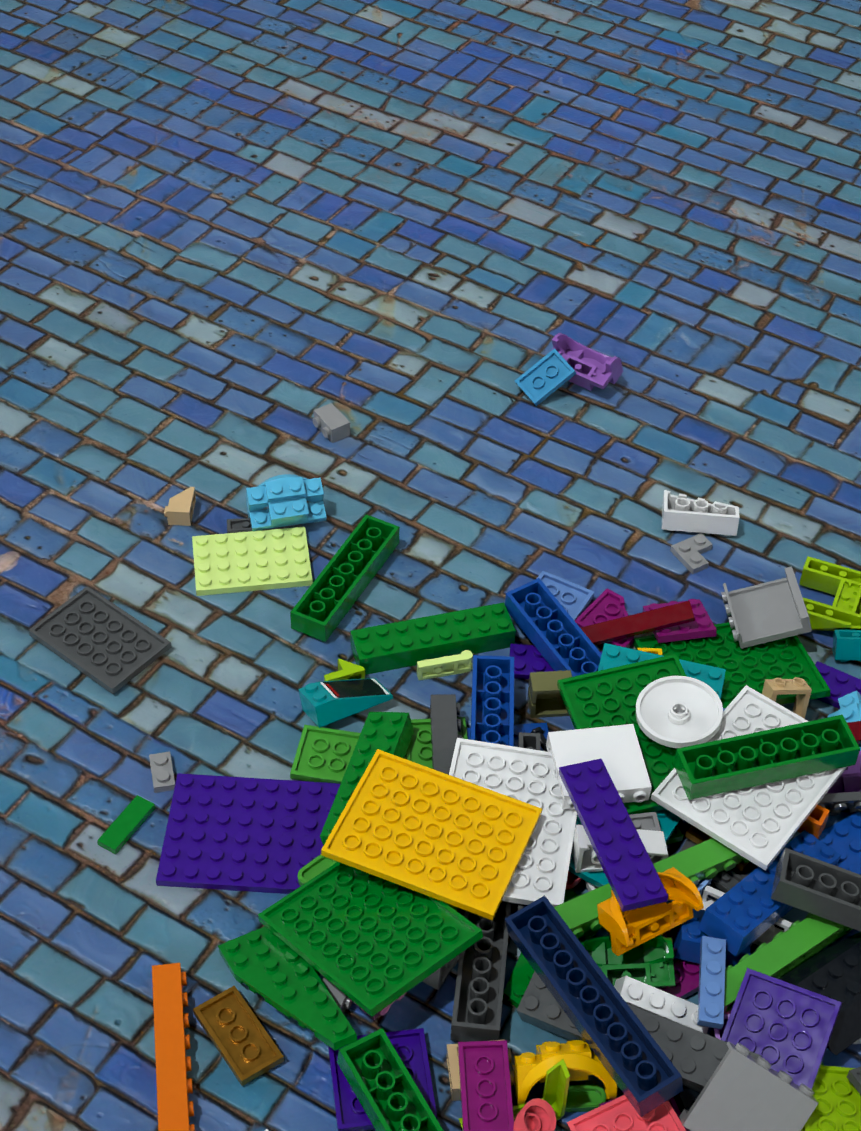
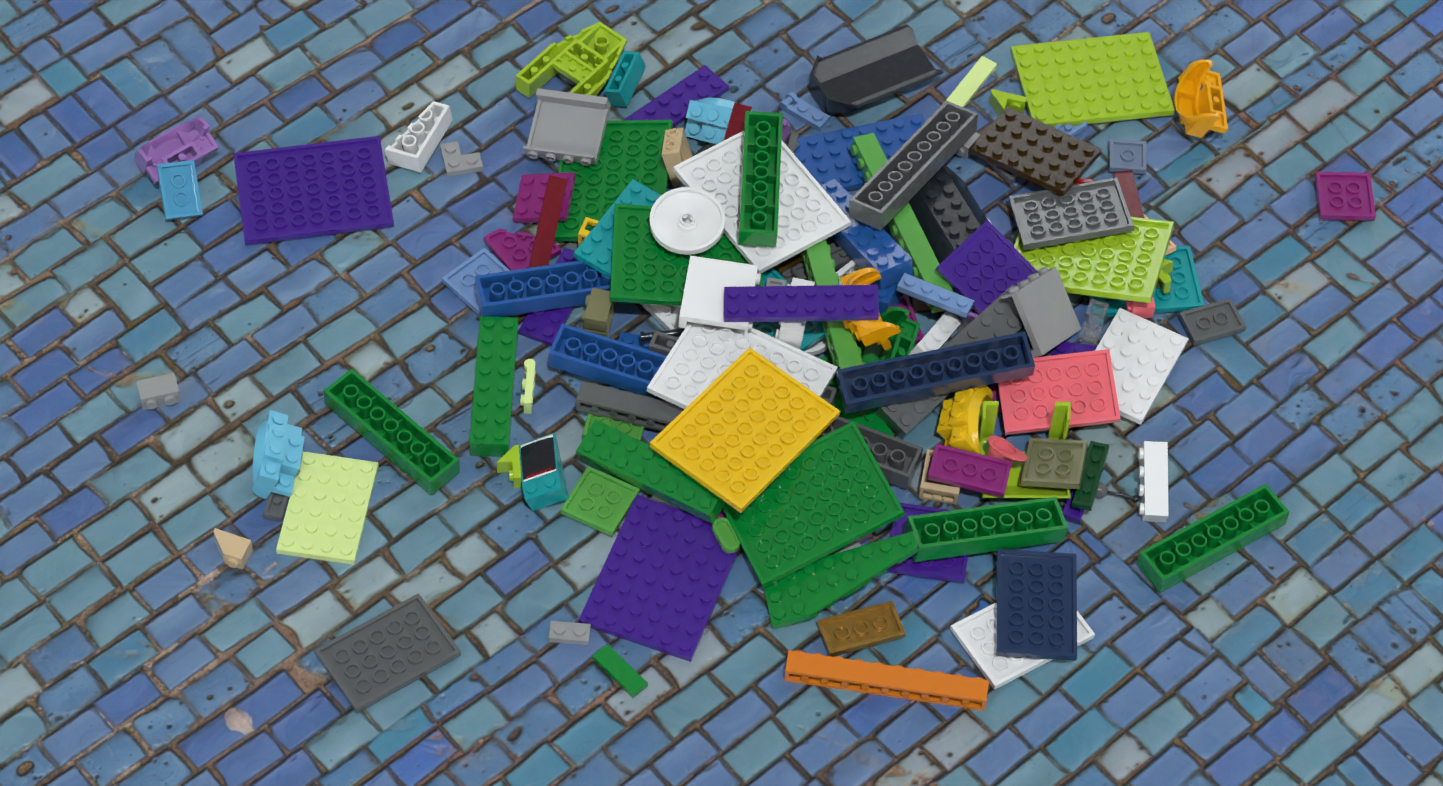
camera: 75 degrees left, 10 degrees up
none -> dark purple plate [233,136,394,245]

